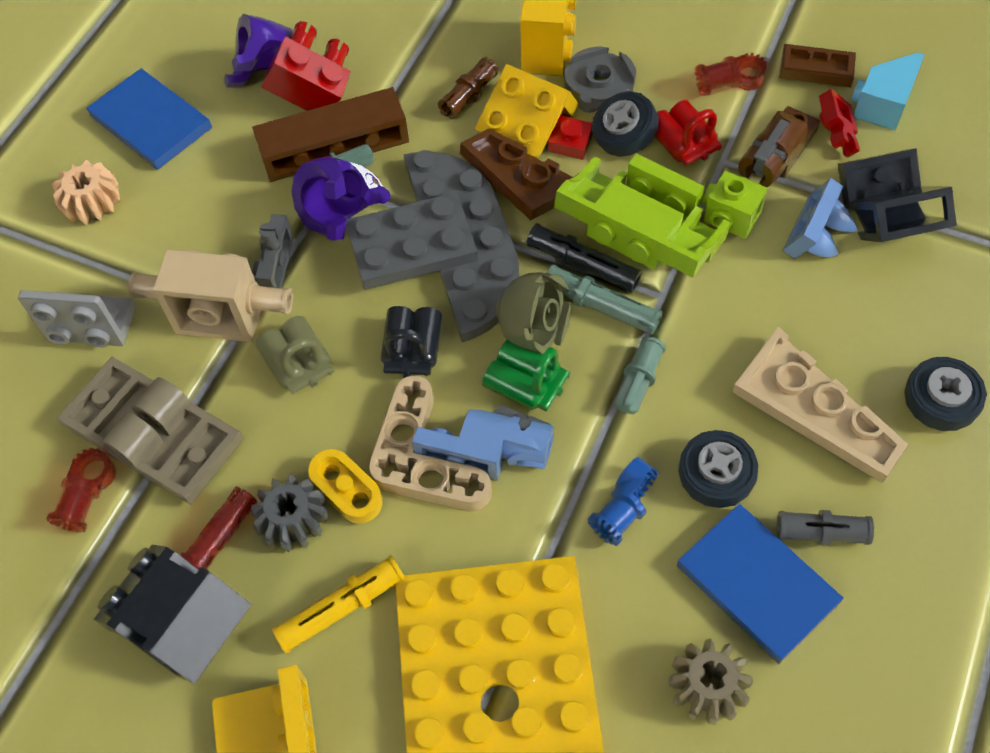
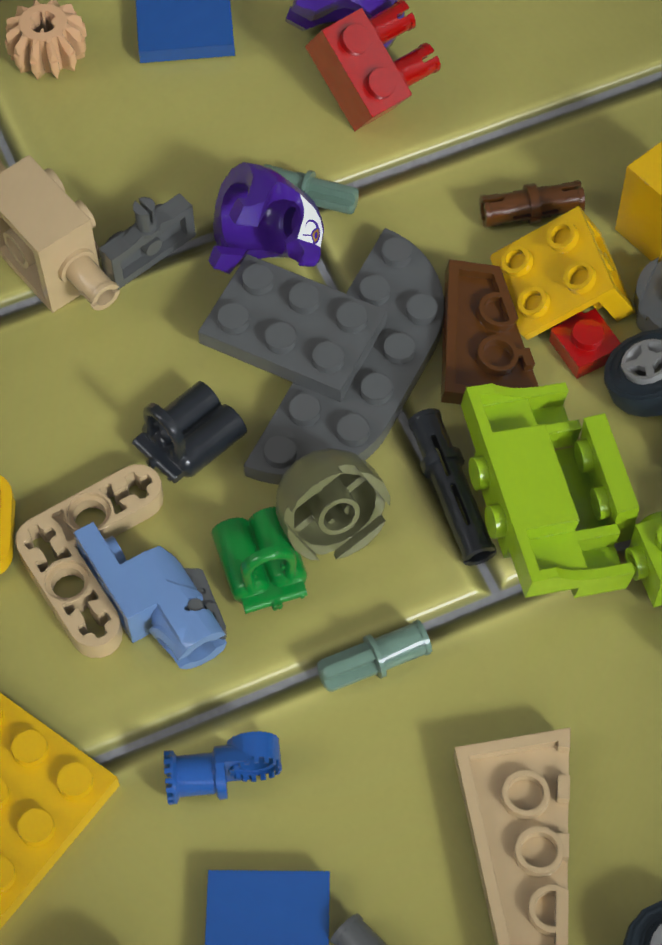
camera: 40 degrees right, 0 degrees up
reddish brown brick [252,87,409,182] -> none
olive piece [255,316,334,394] -> none
sand green pin [547,264,663,335] -> none
black wheel [678,430,759,508] -> none

